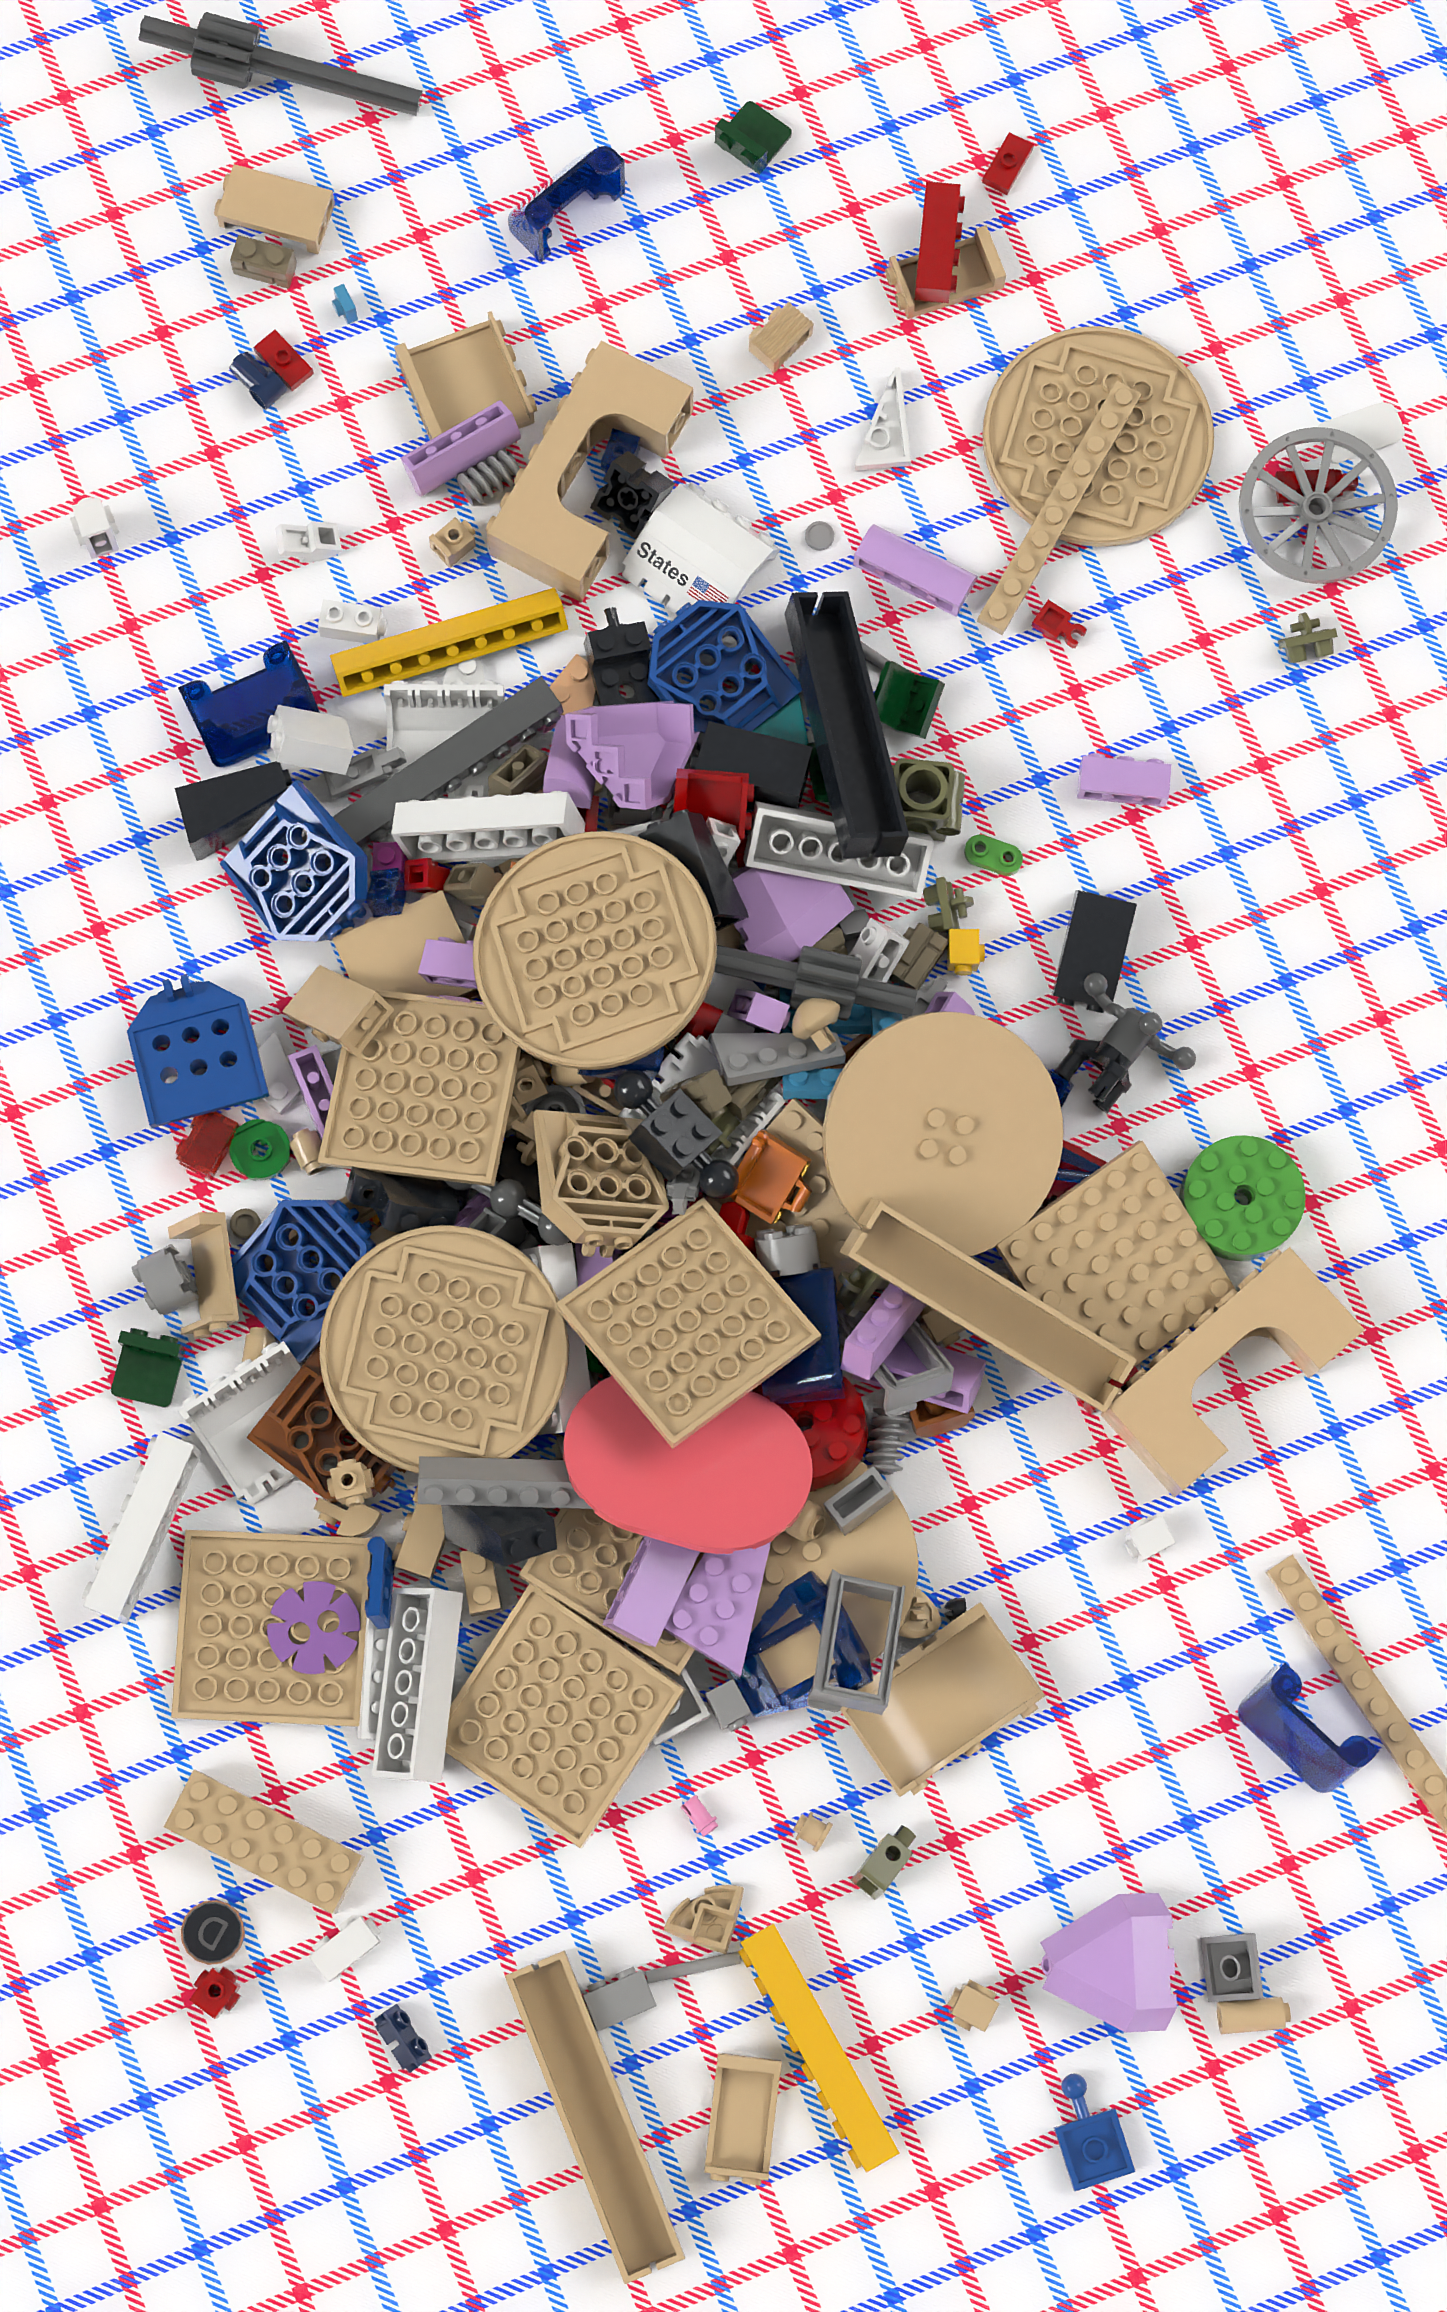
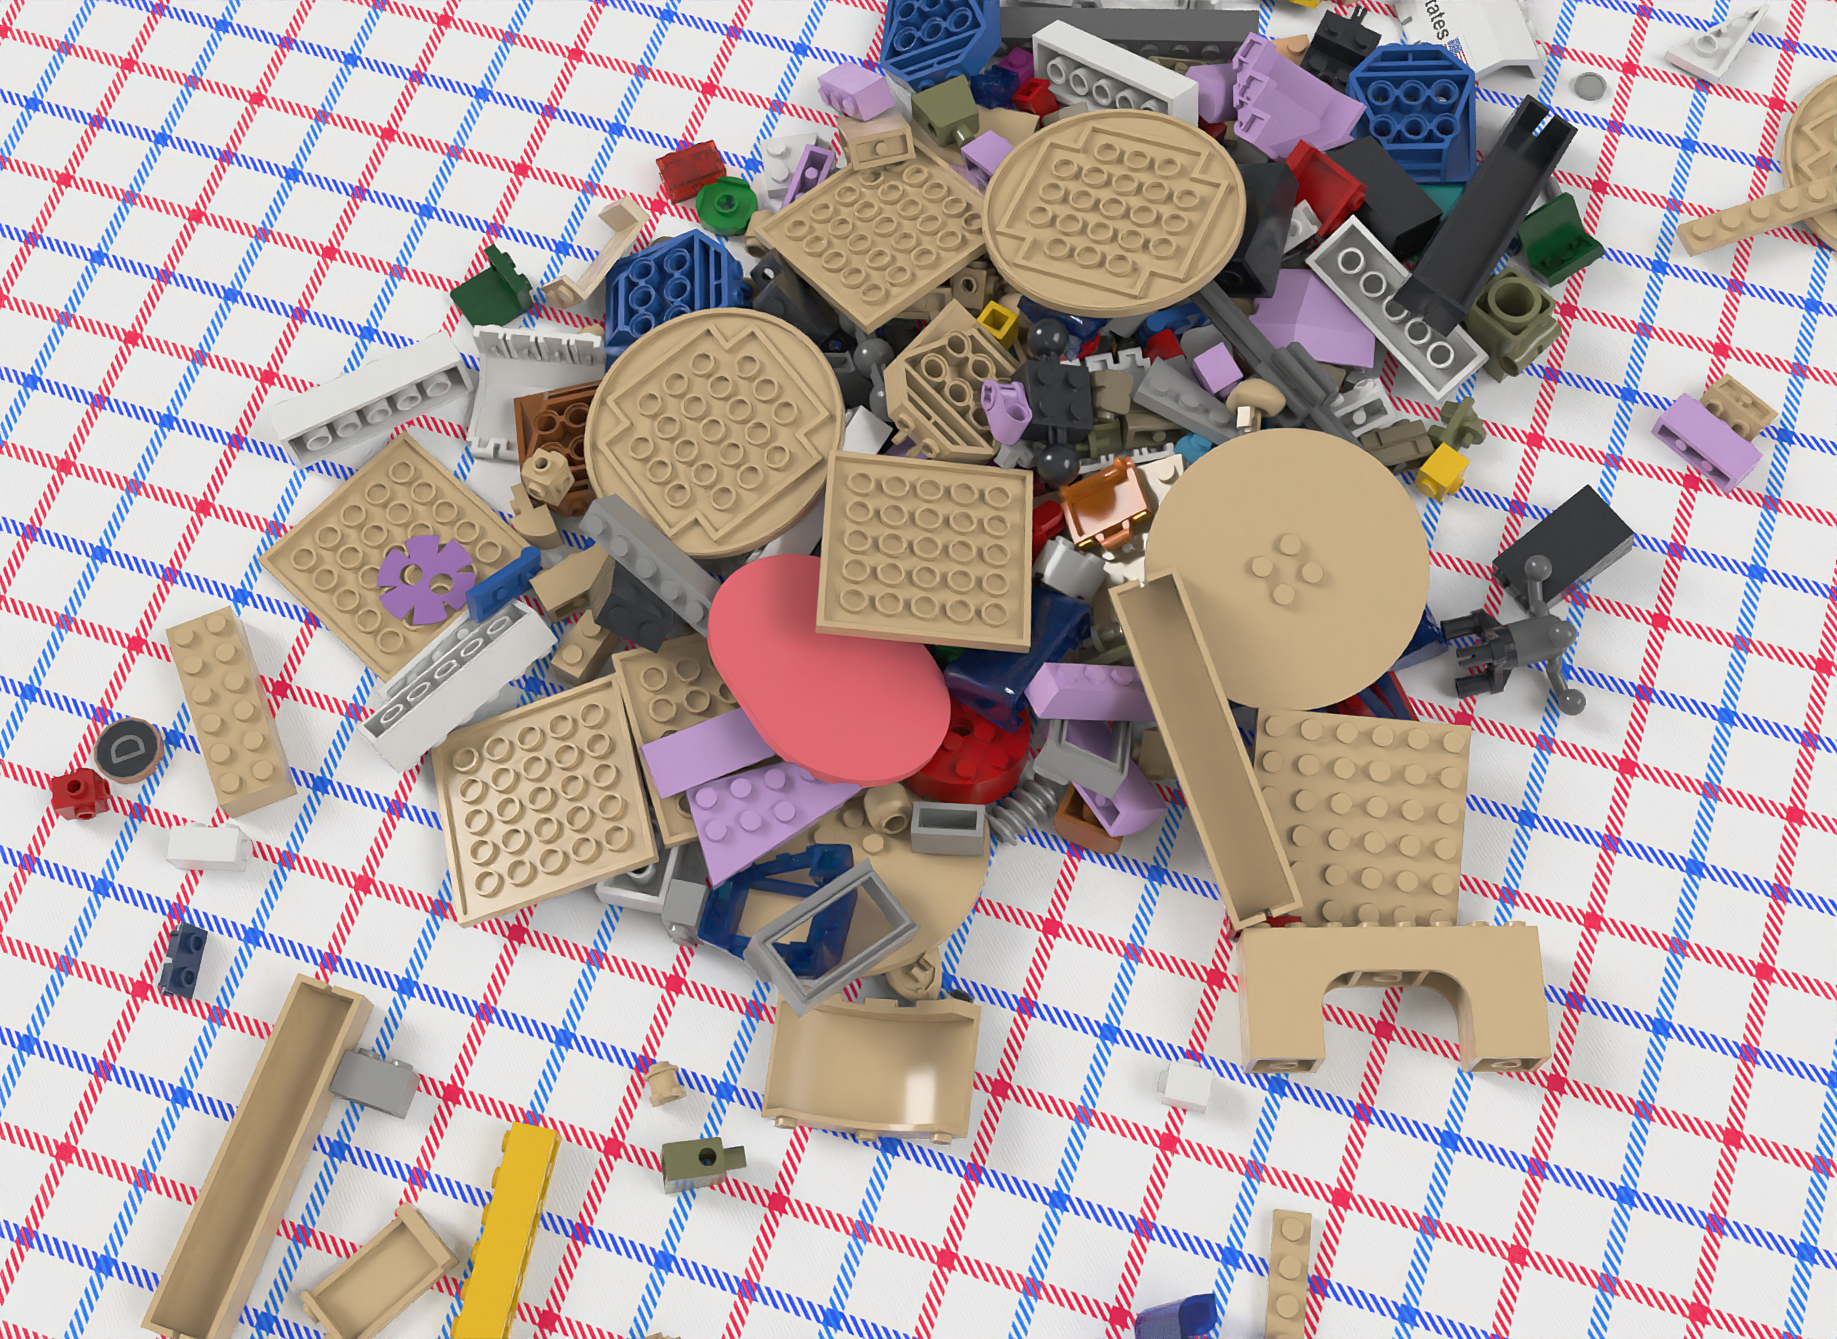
camera: 50 degrees right, 10 degrees down
blue hinge [127,974,270,1129] -> none
light grey brick [132,1244,199,1315] -> none
light grey bar [646,1951,741,1984] -> none
tan brick [664,1885,744,1954] -> none
bright pink pin [680,1795,719,1837] -> none
lavender brick [853,524,978,617] -> none
bright green plate [964,834,1023,876] -> none
red plate [1031,599,1087,649] -> none
bright green brick [1179,1135,1306,1261] -> none
none -> lavender brick [817,61,896,122]
none -> olive torso [911,74,980,148]
none -> yellow brick [977,300,1019,351]
none -> lavender piece [981,379,1032,445]
none -> tan bracket [1699,373,1779,442]

